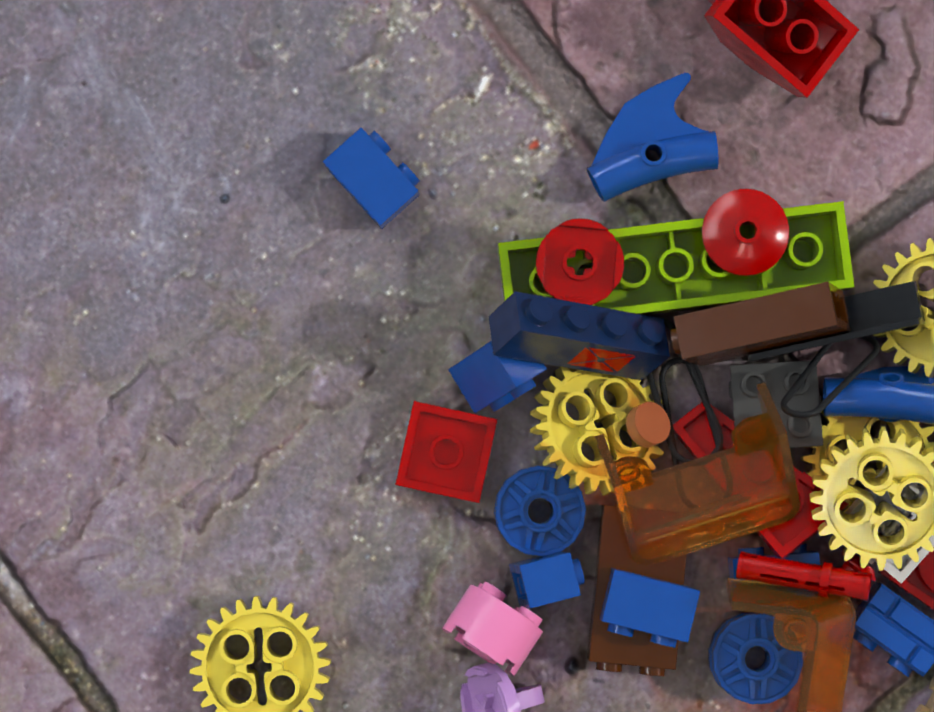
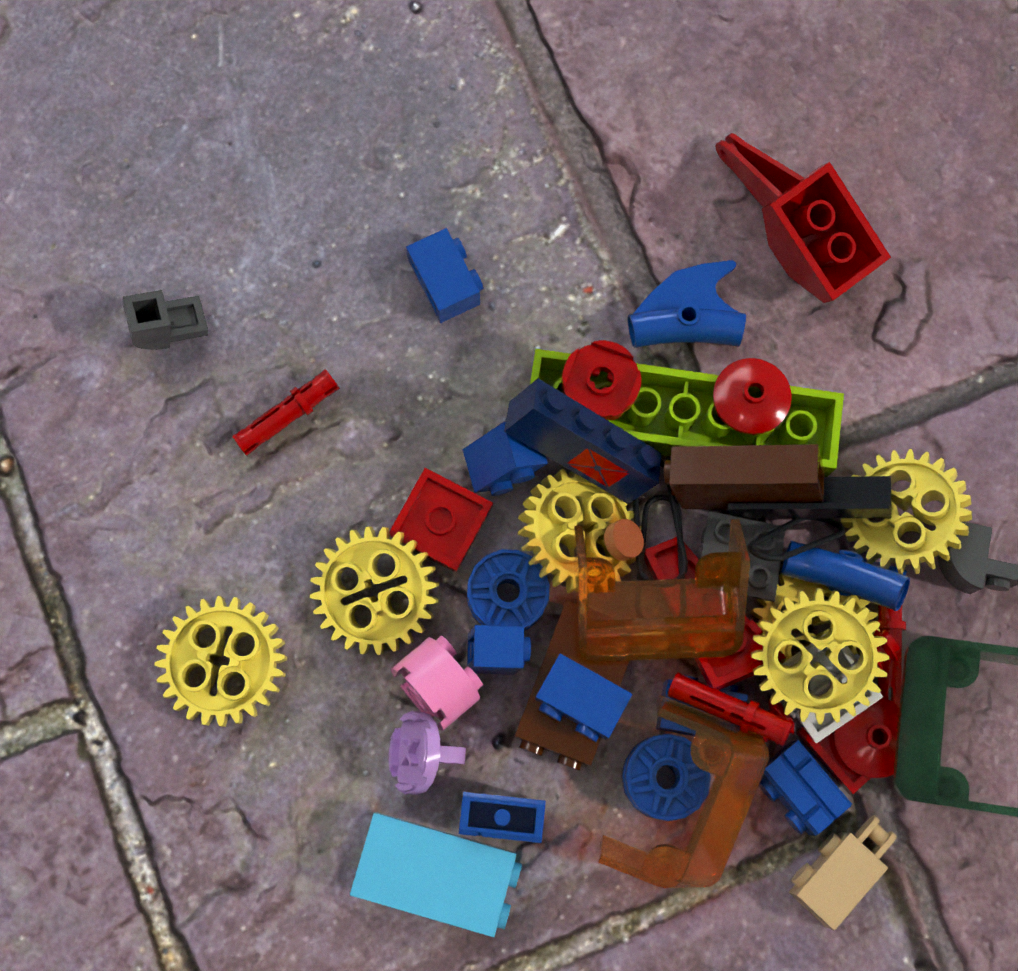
camera: 15 degrees right, 10 degrees down
none -> dark grey brick [123,290,208,350]
none -> red pin [232,369,340,456]
none -> light yellow gear [310,526,439,655]

